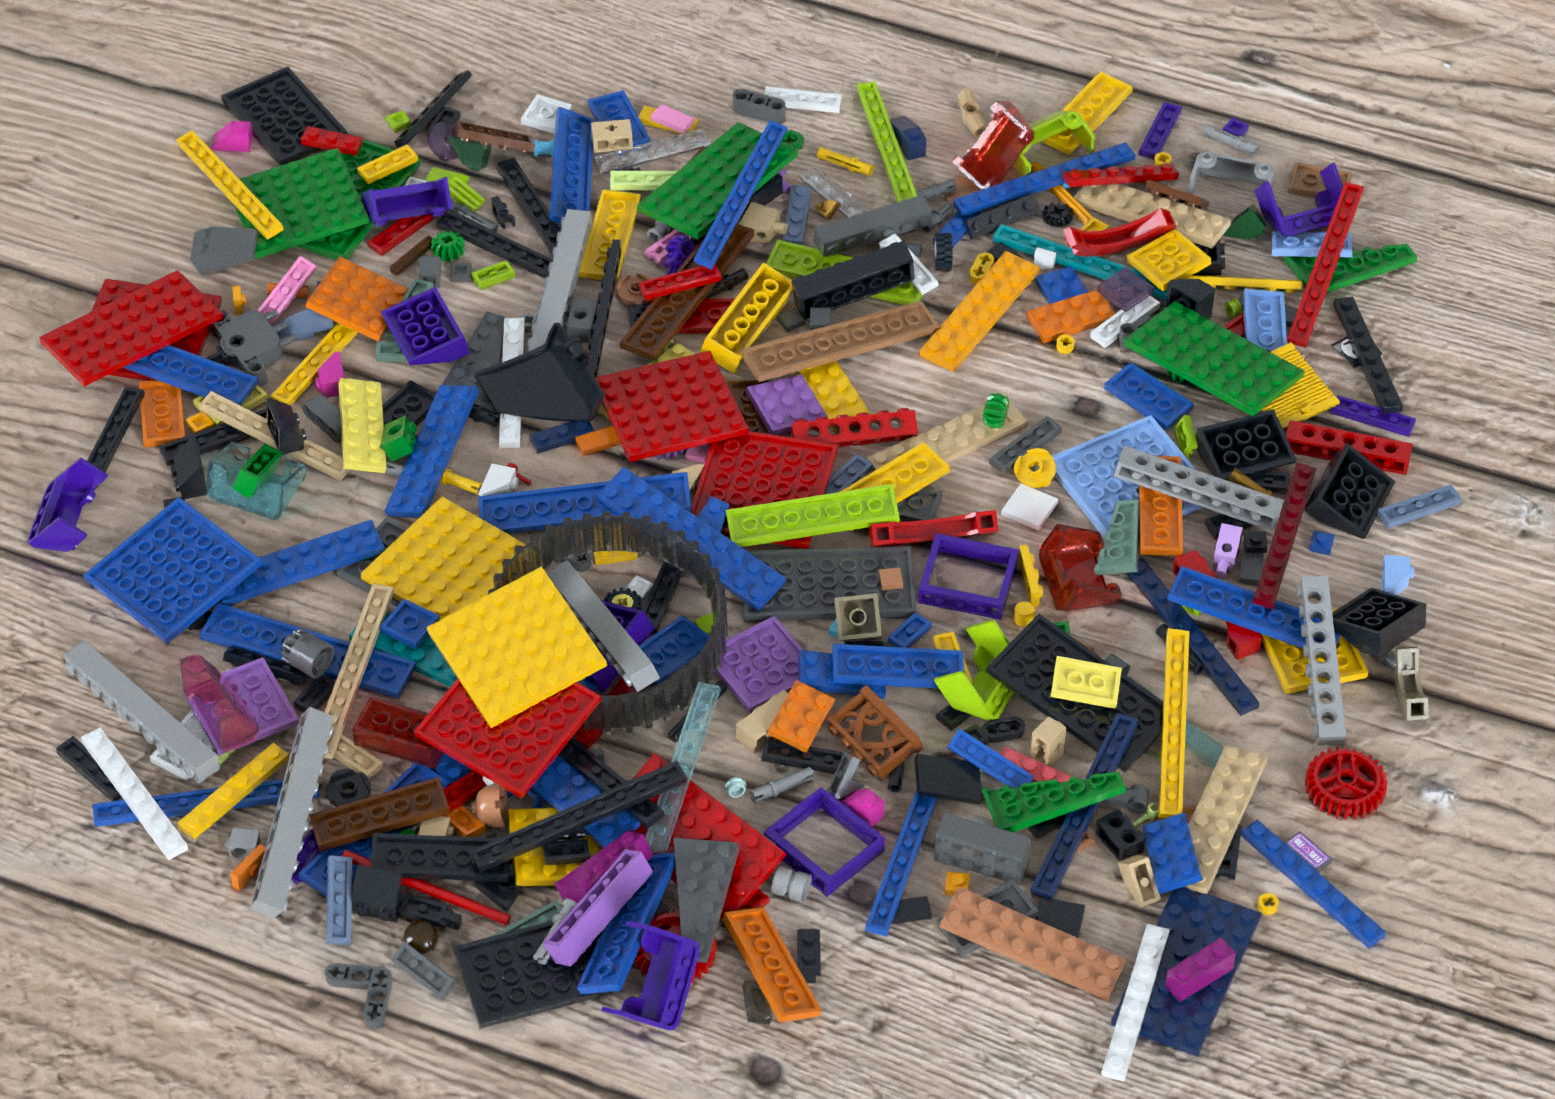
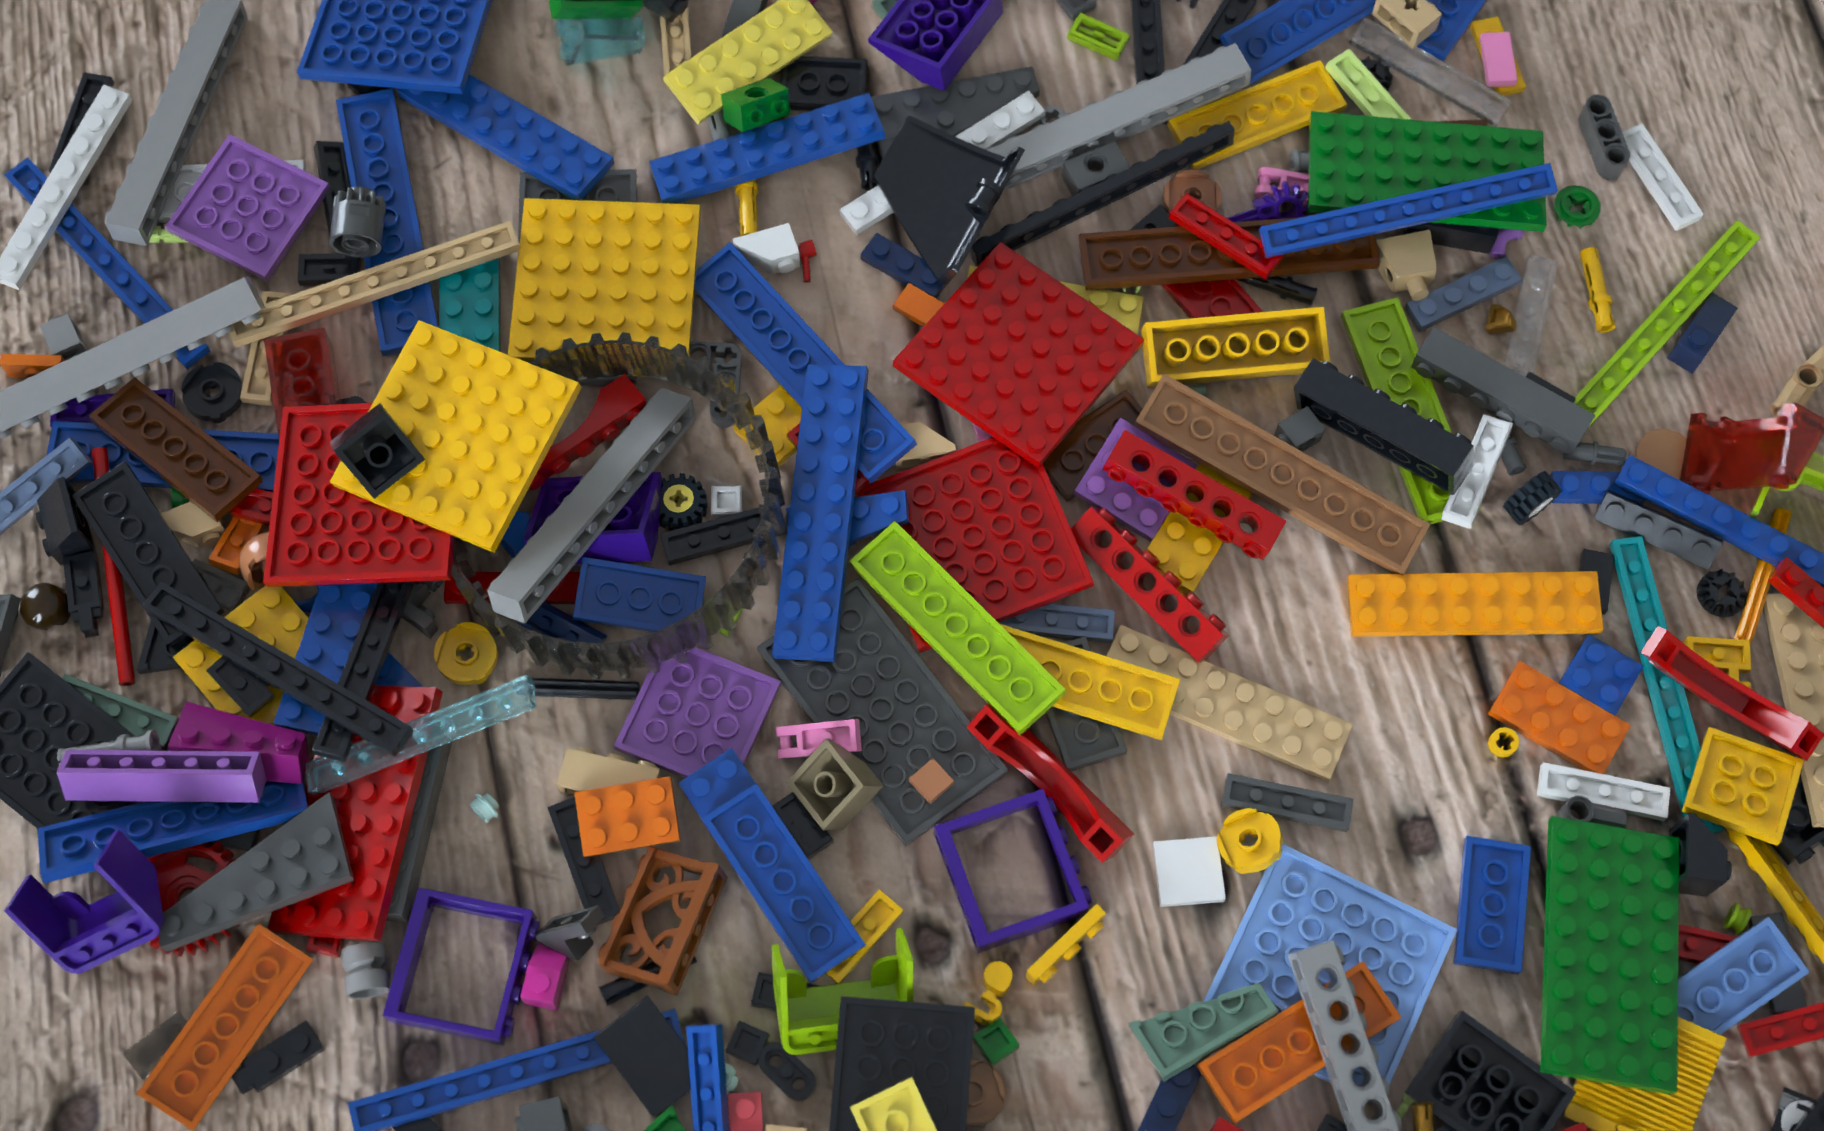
camera: 55 degrees right, 20 degrees up
yellow plate [177,743,290,840] -> none
clear pink windscreen [180,654,259,753] -> none
blue plate [380,599,440,649] -> none
light grey pin [749,767,815,804] -> none
dark grey tile [777,308,805,332] -> none
blue plate [888,612,932,648] -> none
dark grey pin [916,178,957,200] -> none
yellow beam [969,252,994,285] -> none
green gear [982,393,1010,429] -> none
white tile [1034,247,1056,271] -> none
clear red windscreen [1039,524,1122,612] -> none
clear purple plate [1097,266,1155,312] -> none
lime tile [1174,415,1198,460] -> none
none -> black slope [329,403,425,499]
none -> yellow plate [434,622,499,685]
none -> bright pink plate [775,719,862,759]
none -> red brick [1102,430,1286,560]

